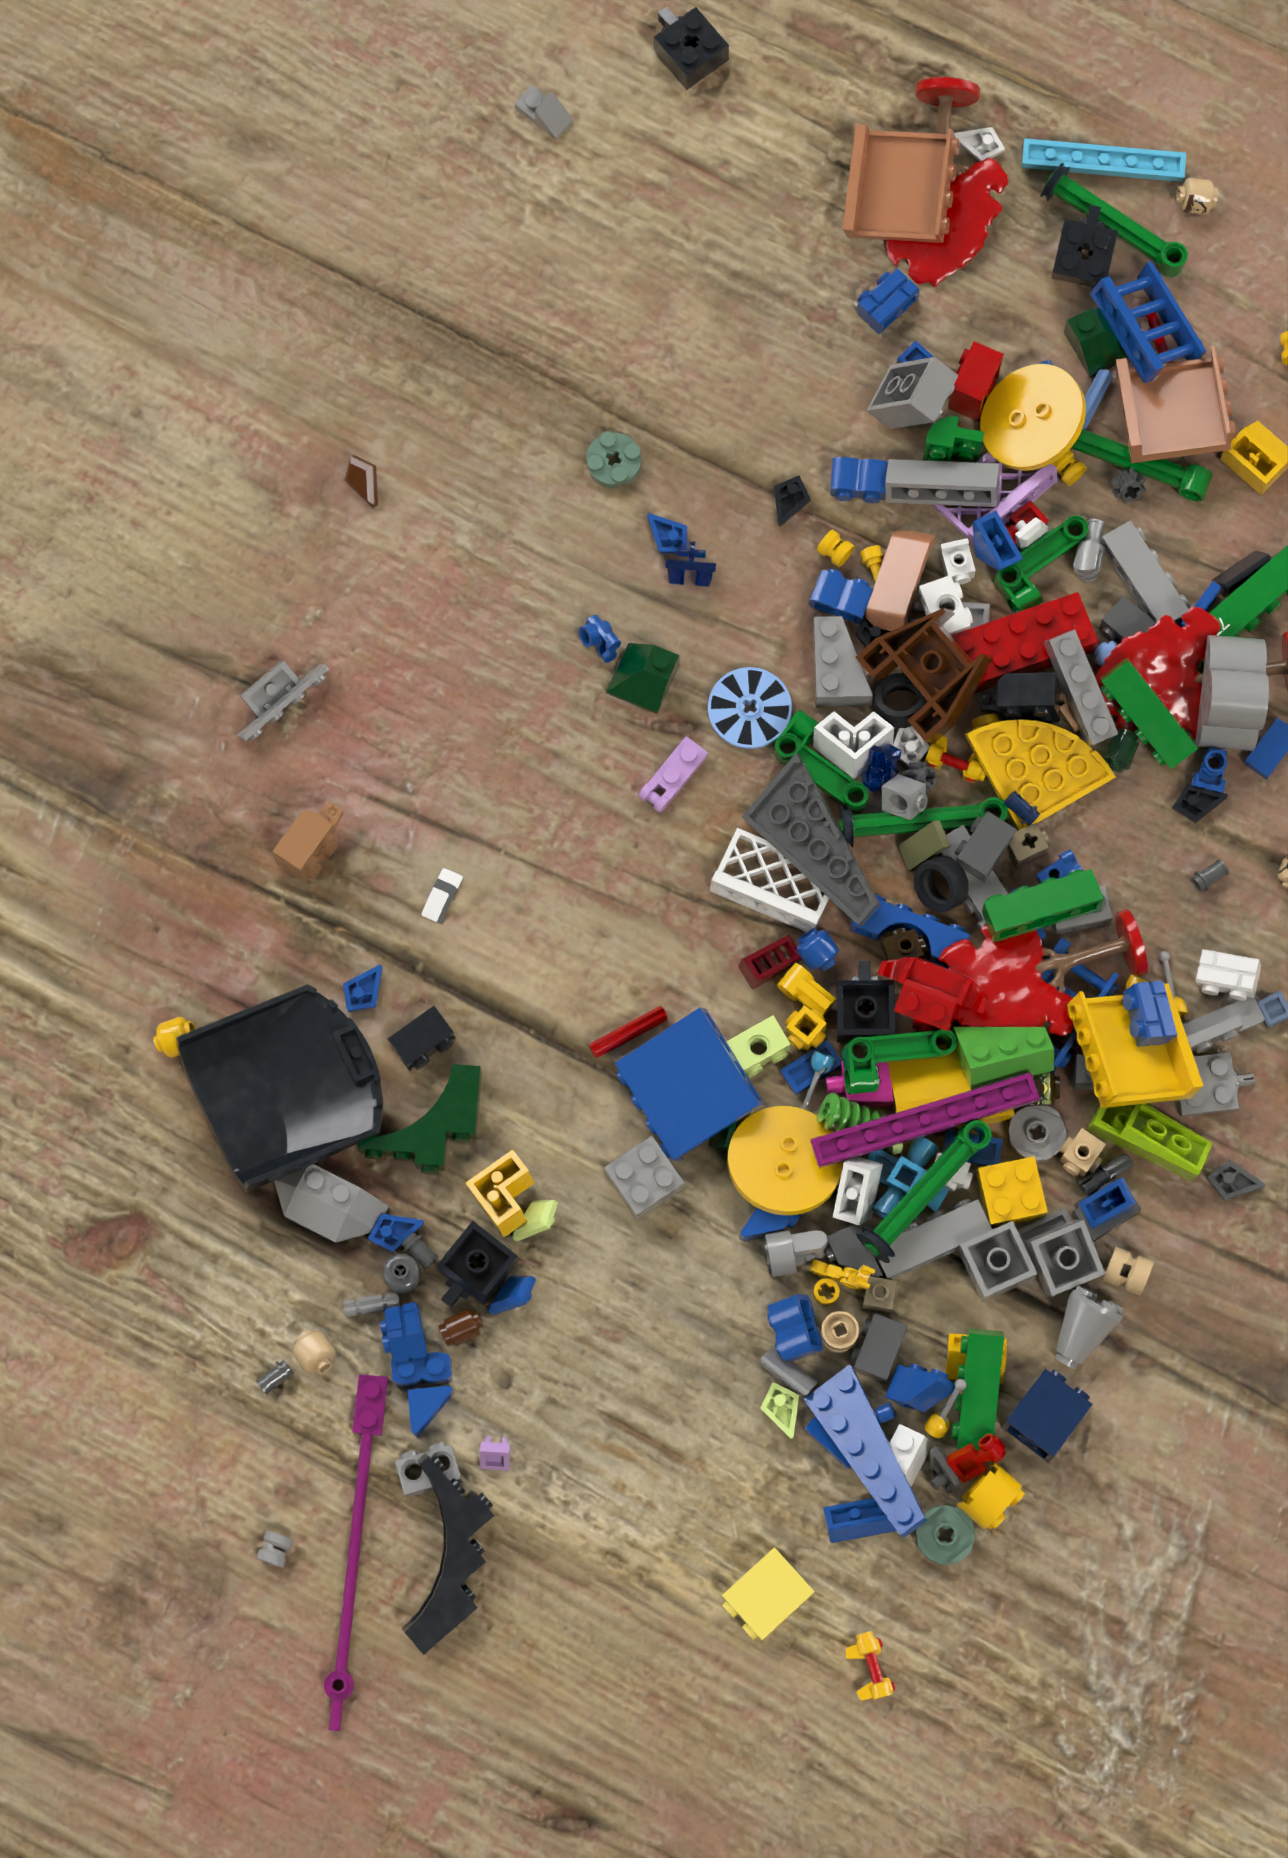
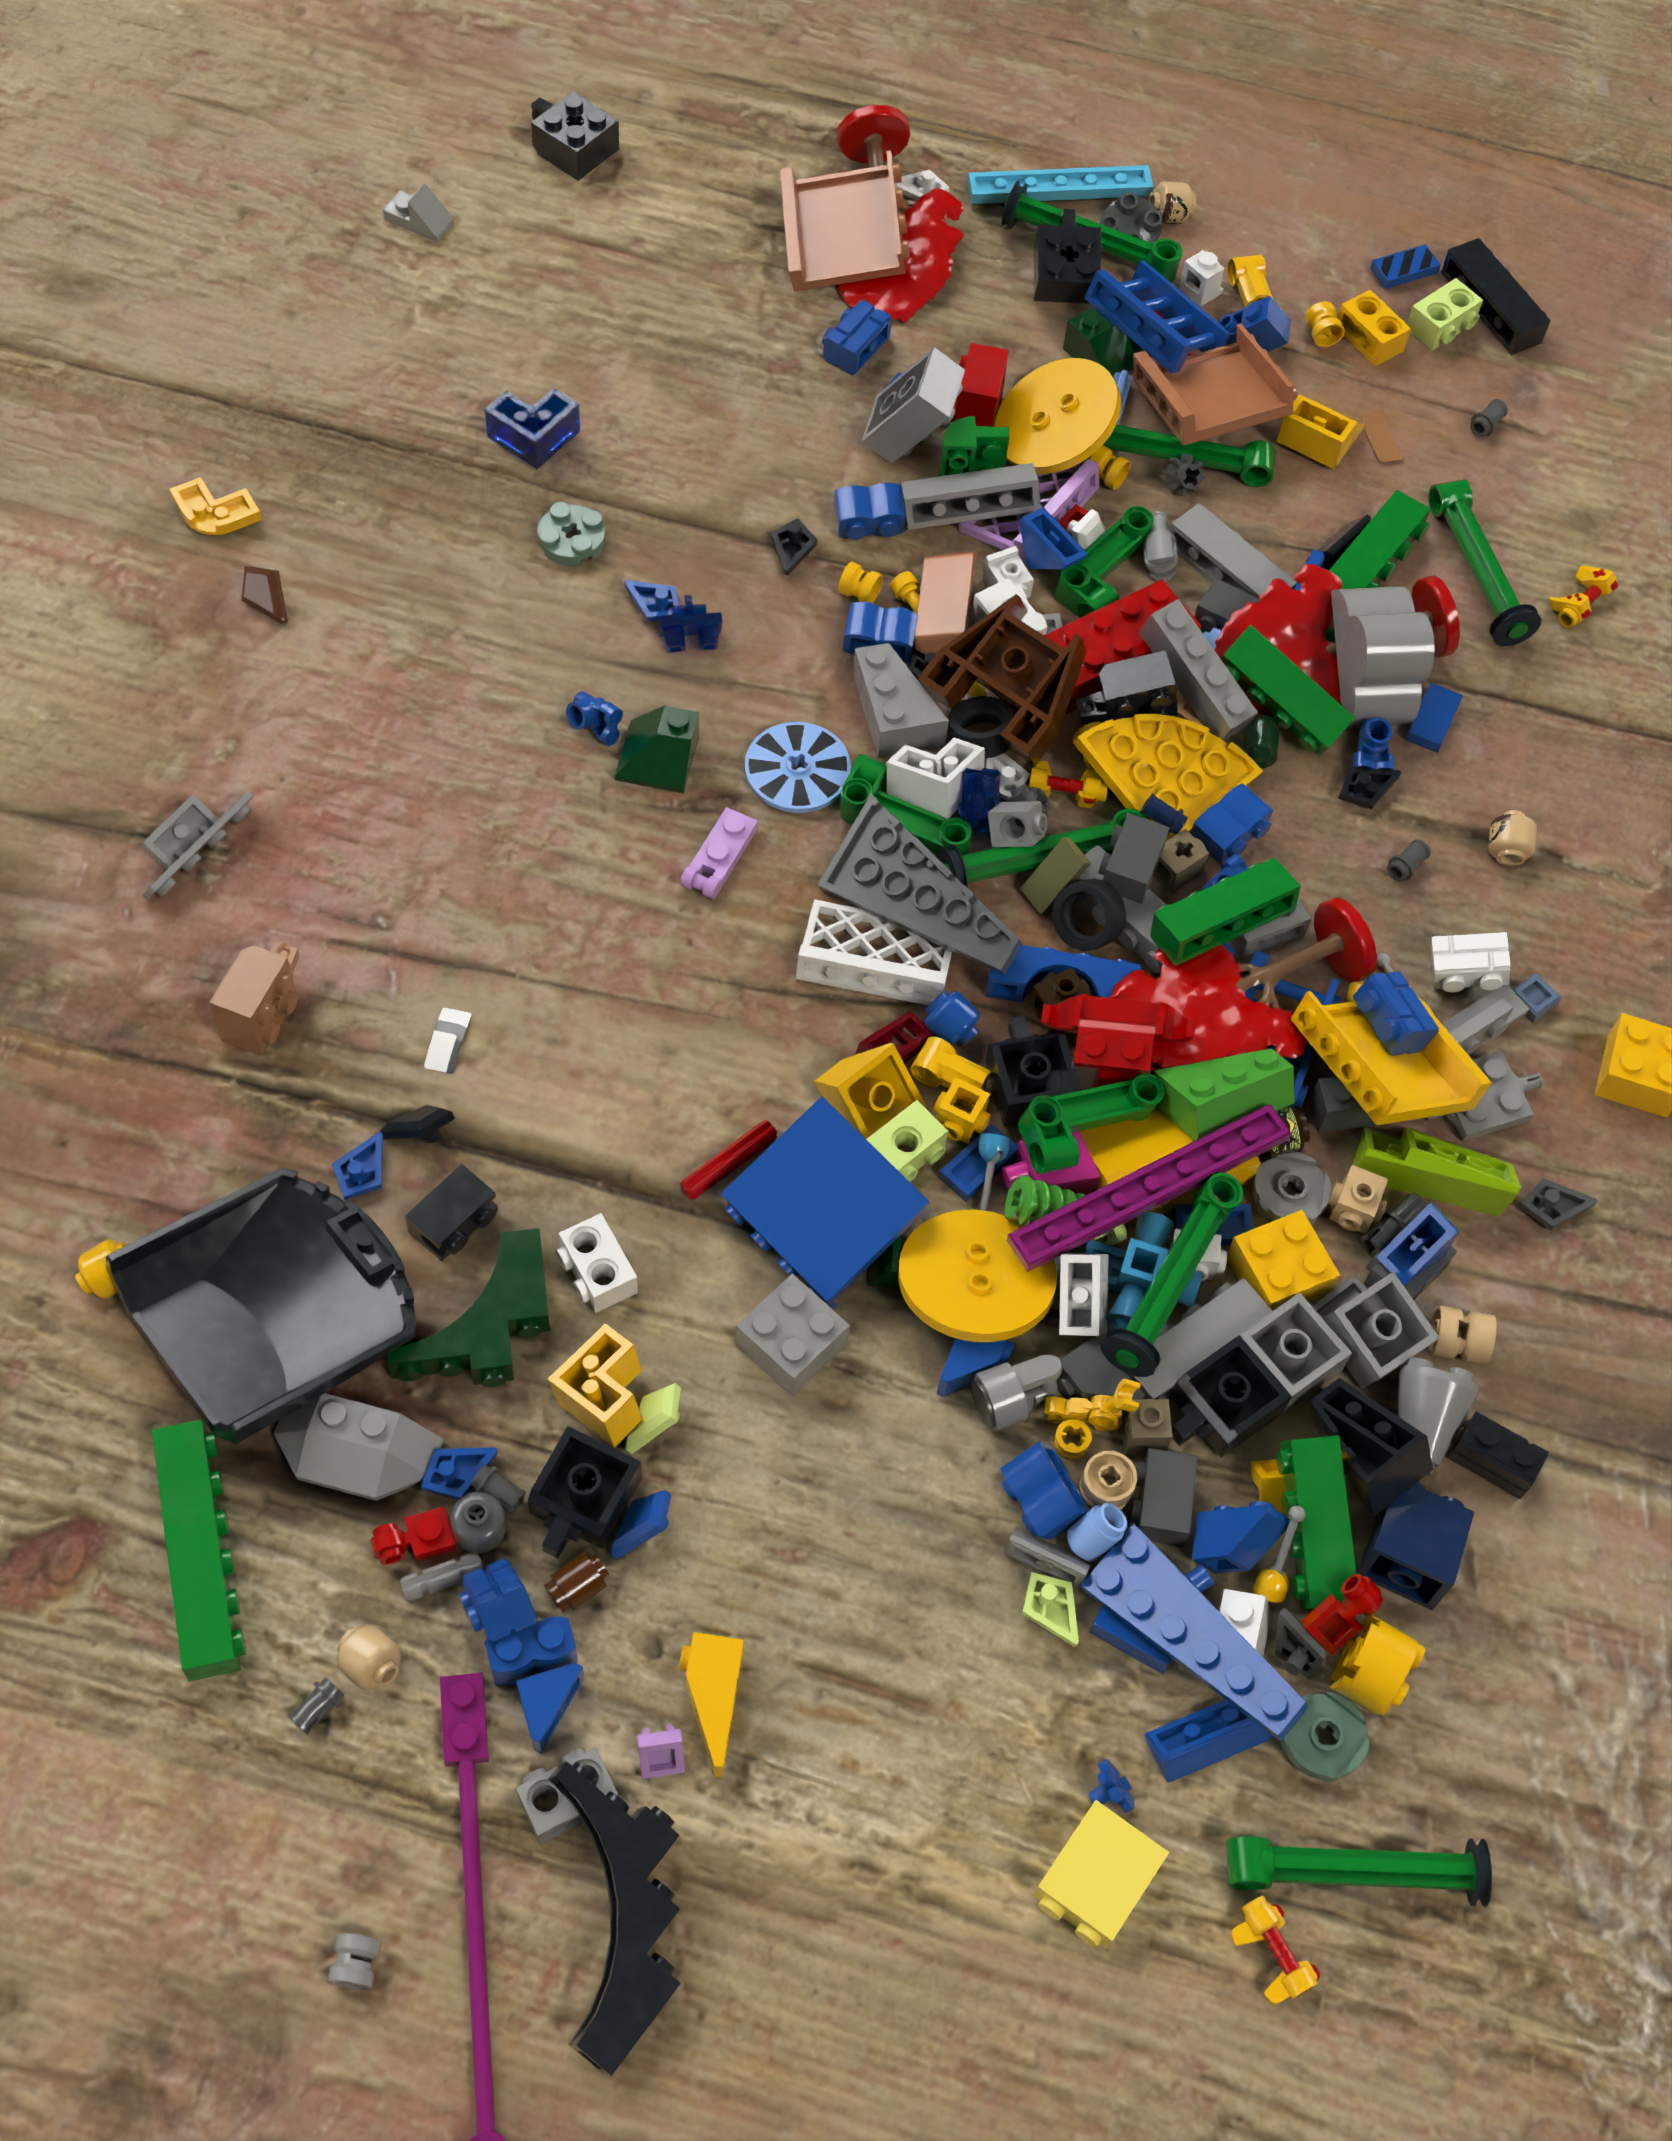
camera: 20 degrees left, 15 degrees down
none -> green brick [151,1419,246,1682]
none -> yellow plate [169,477,262,535]
none -> red plate [370,1506,456,1565]
none -> black piece [379,1105,455,1143]
none -> clear blue brick [485,388,580,469]
none -> white brick [556,1213,638,1313]
none -> yellow slope [679,1632,744,1778]
none -> yellow slope [814,1043,926,1139]
none -> light blue brick [1067,1503,1127,1561]
none -> blue plant [1089,1759,1134,1813]
none -> dark grey dish [1100,192,1162,244]
none -> black hinge [1170,1335,1292,1458]
none -> white brick [1179,250,1225,307]
none -> blue brick [1190,783,1273,863]
none -> blue slope [1217,296,1291,352]
none -> green piece [1226,1836,1492,1907]
none -> yellow piece [1227,254,1273,307]
none -> black wedge [1310,1378,1433,1517]
none -> black brick [1448,1411,1549,1499]

